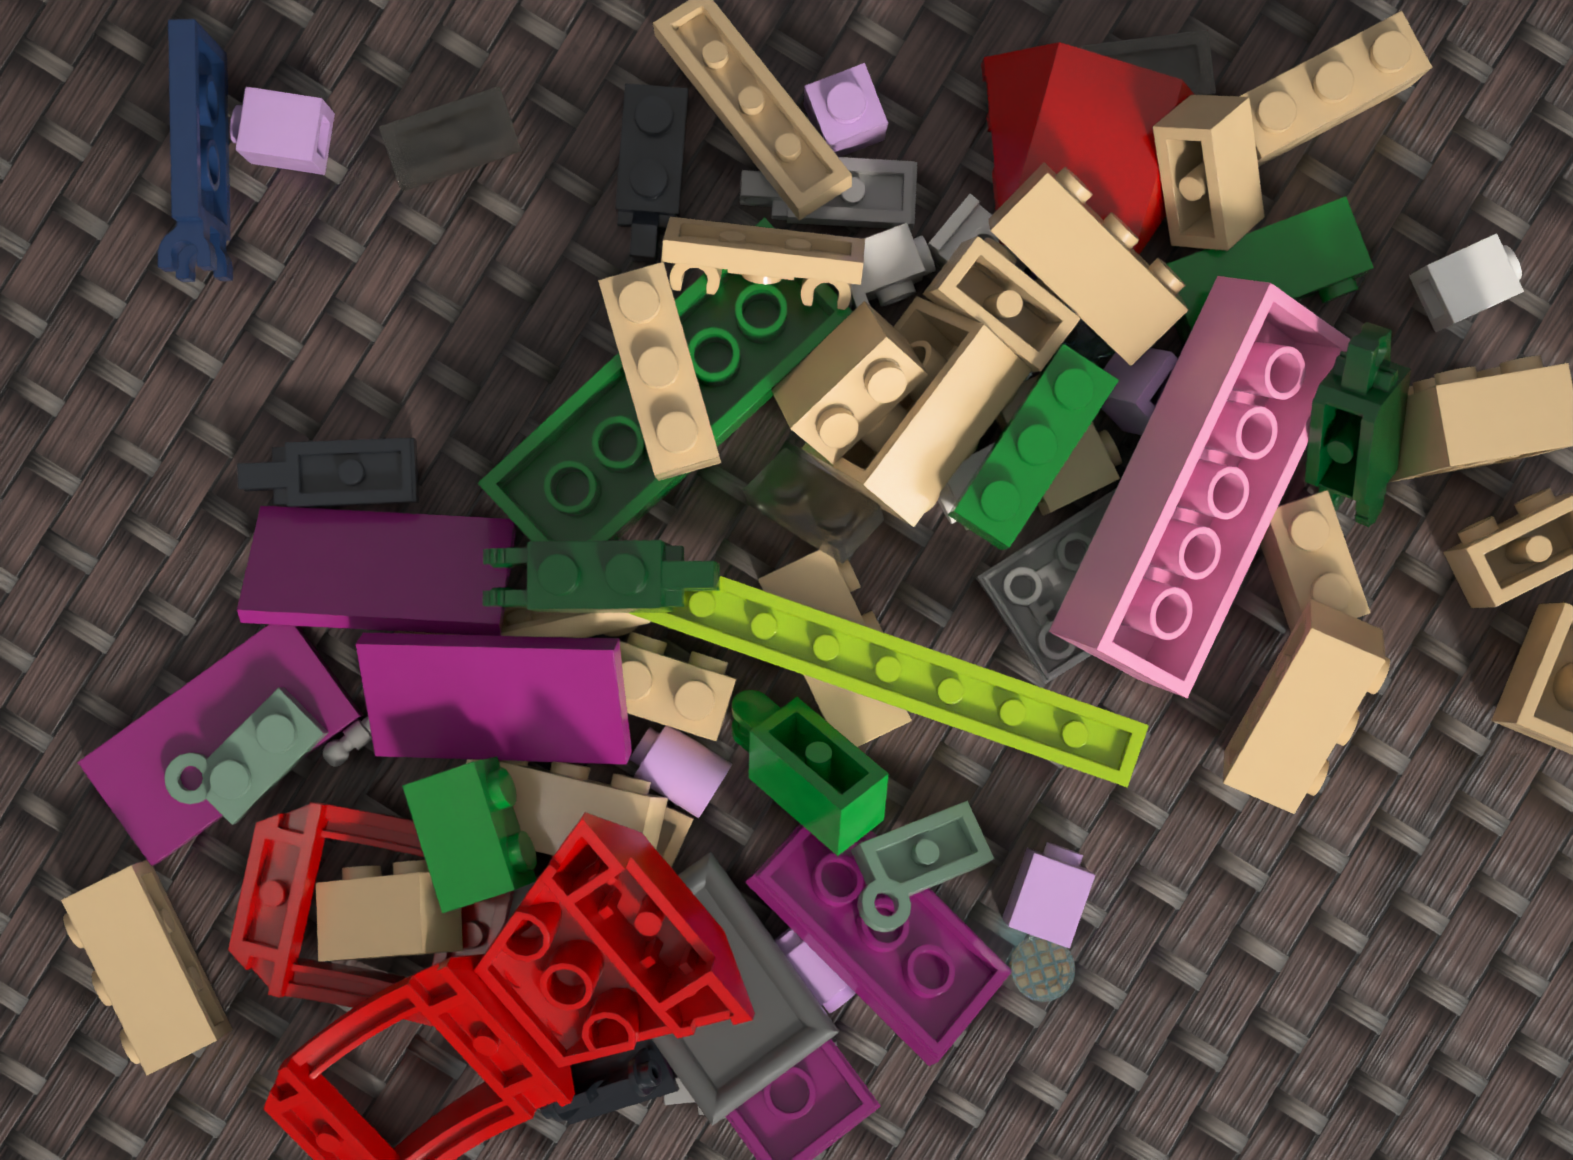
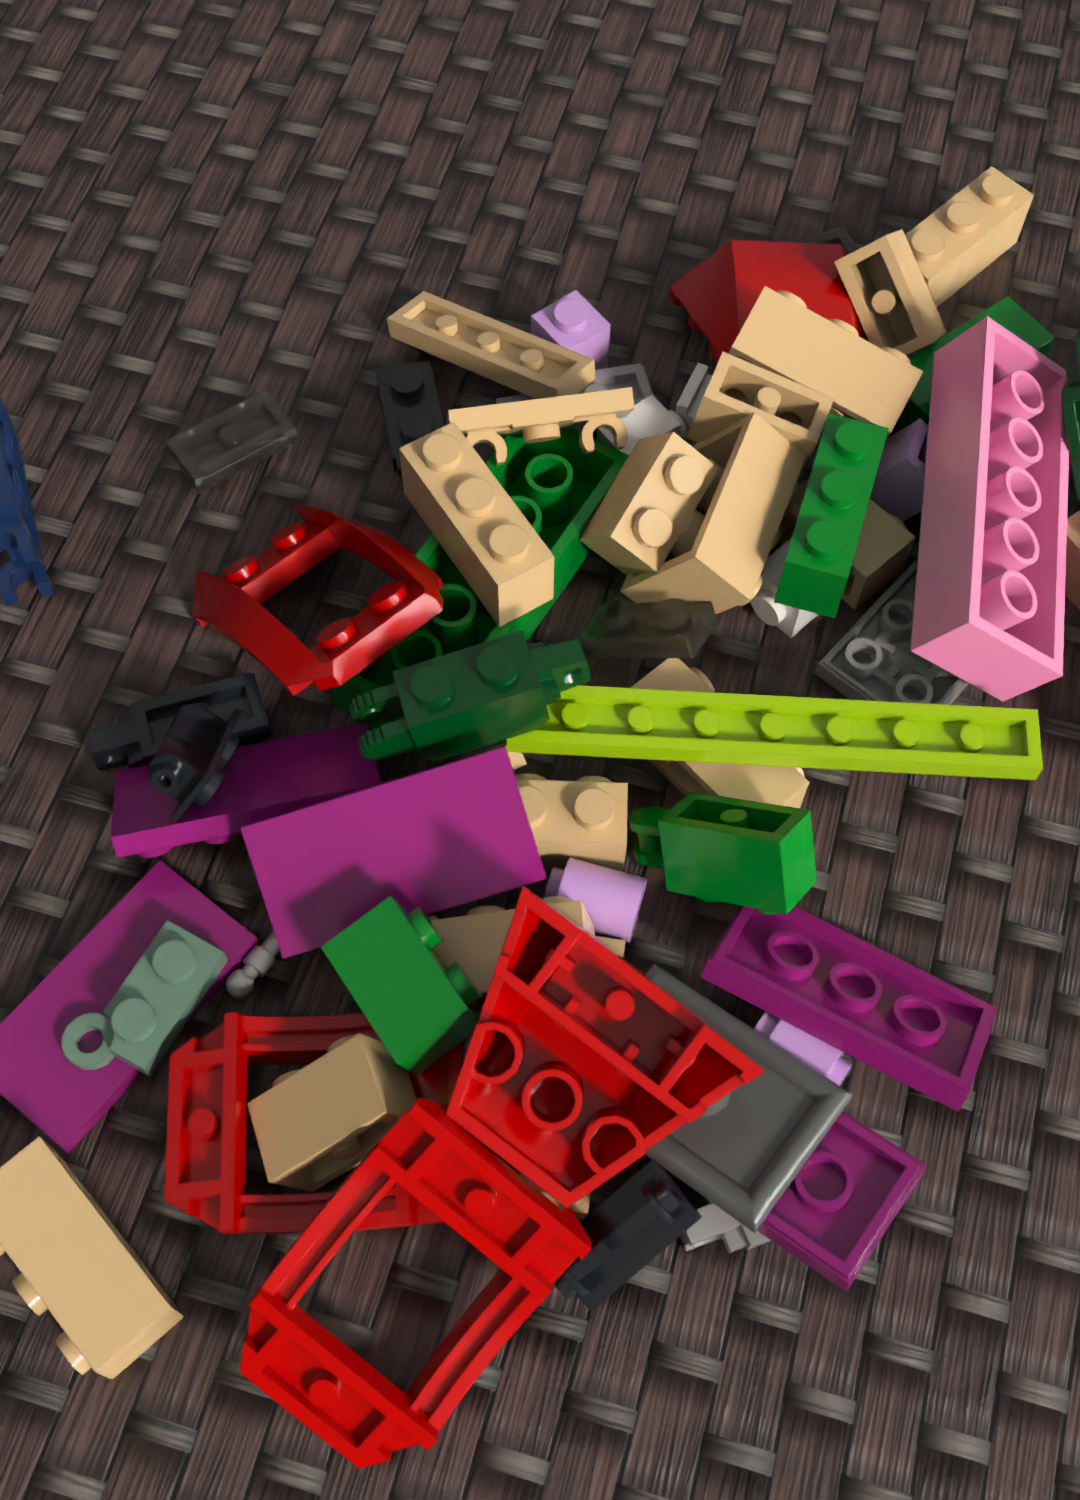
camera: 10 degrees left, 25 degrees down
lavender brick [230,87,335,175] -> none
sand green hinge [851,801,994,932] -> none
lavender brick [1002,842,1095,949] -> none
clear light blue tile [1009,936,1075,1002] -> none
none -> black hinge [147,703,242,822]
none -> red wedge [192,503,444,697]

